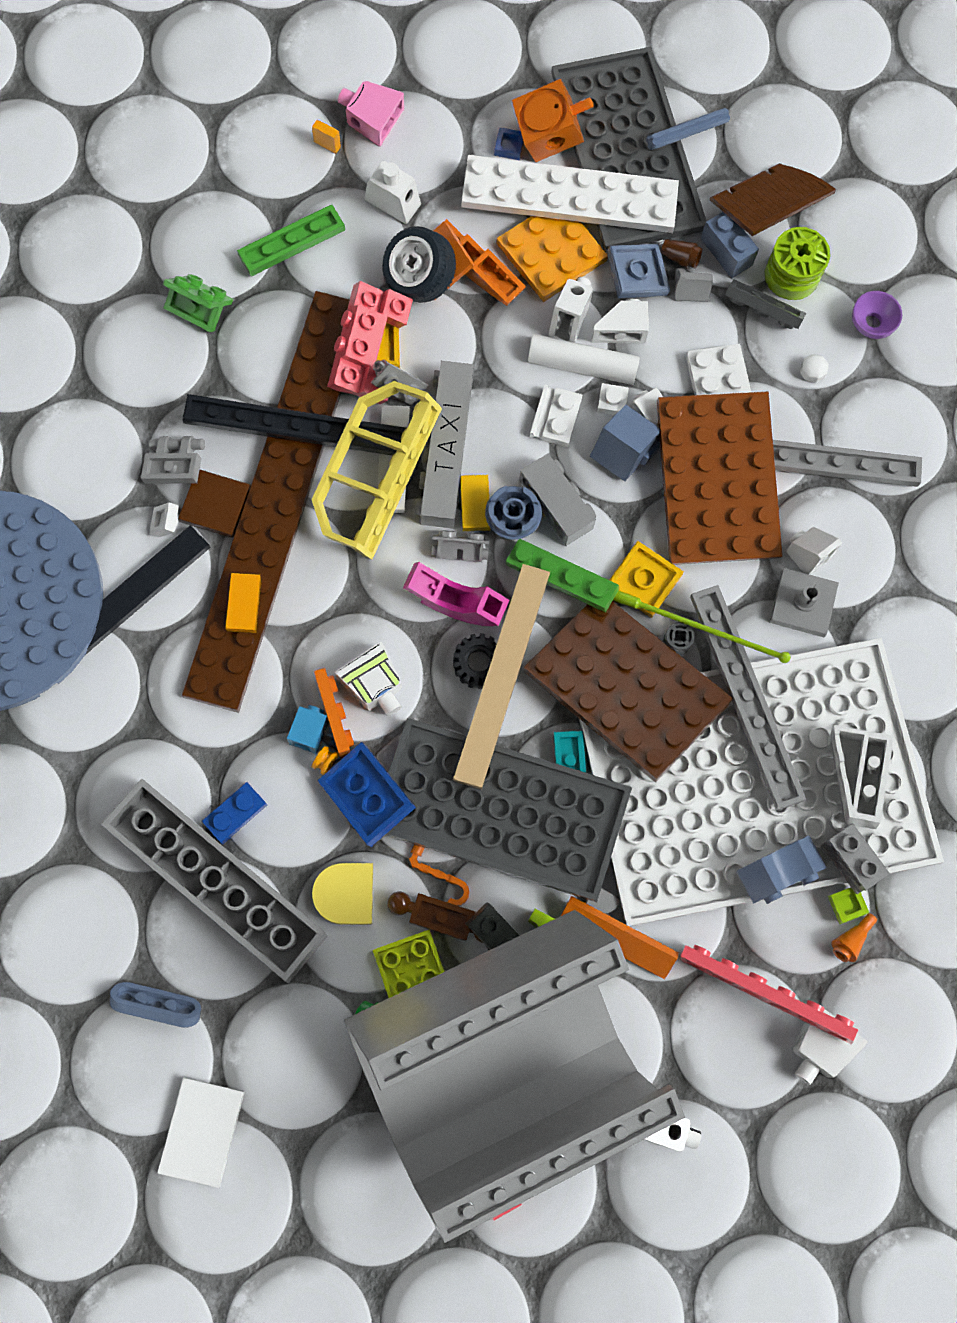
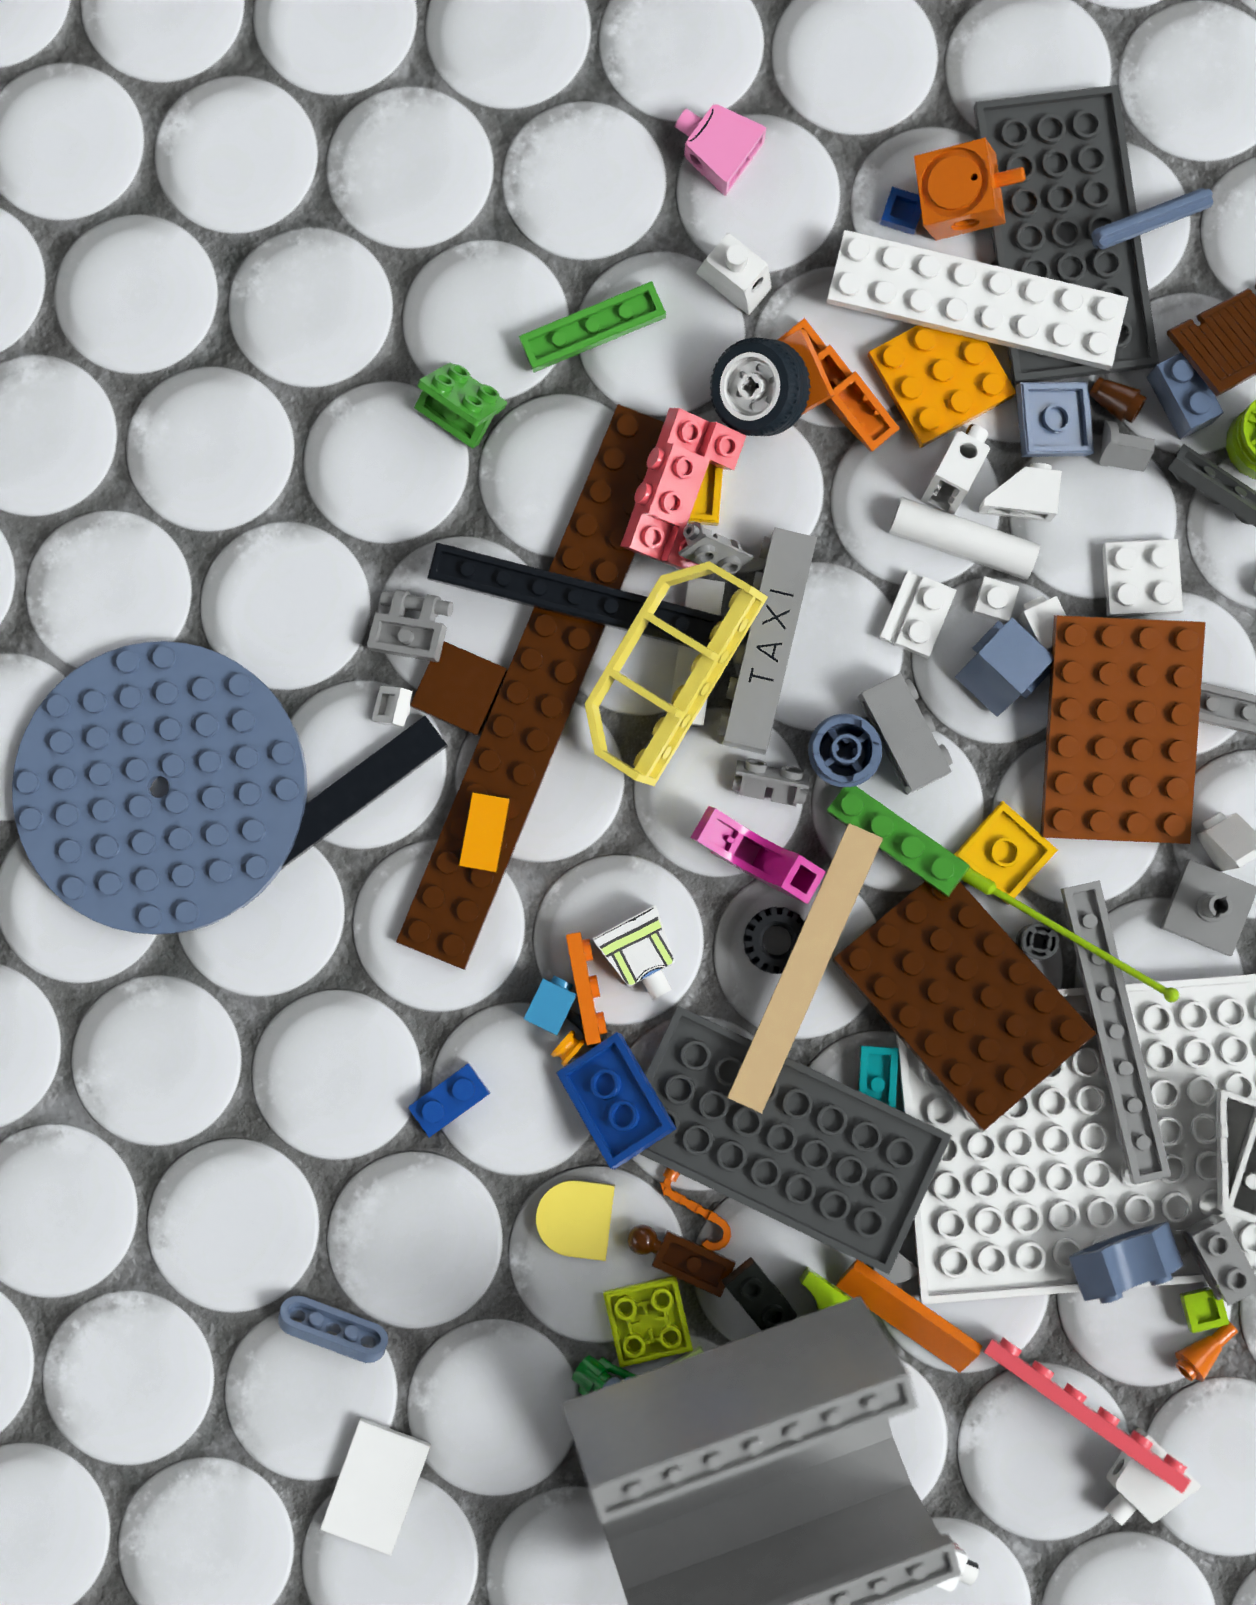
camera: 15 degrees right, 10 degrees up
light grey brick [101,779,328,983] -> none
light orange tile [312,120,341,154] -> none
yellow tile [460,475,491,531] -> none

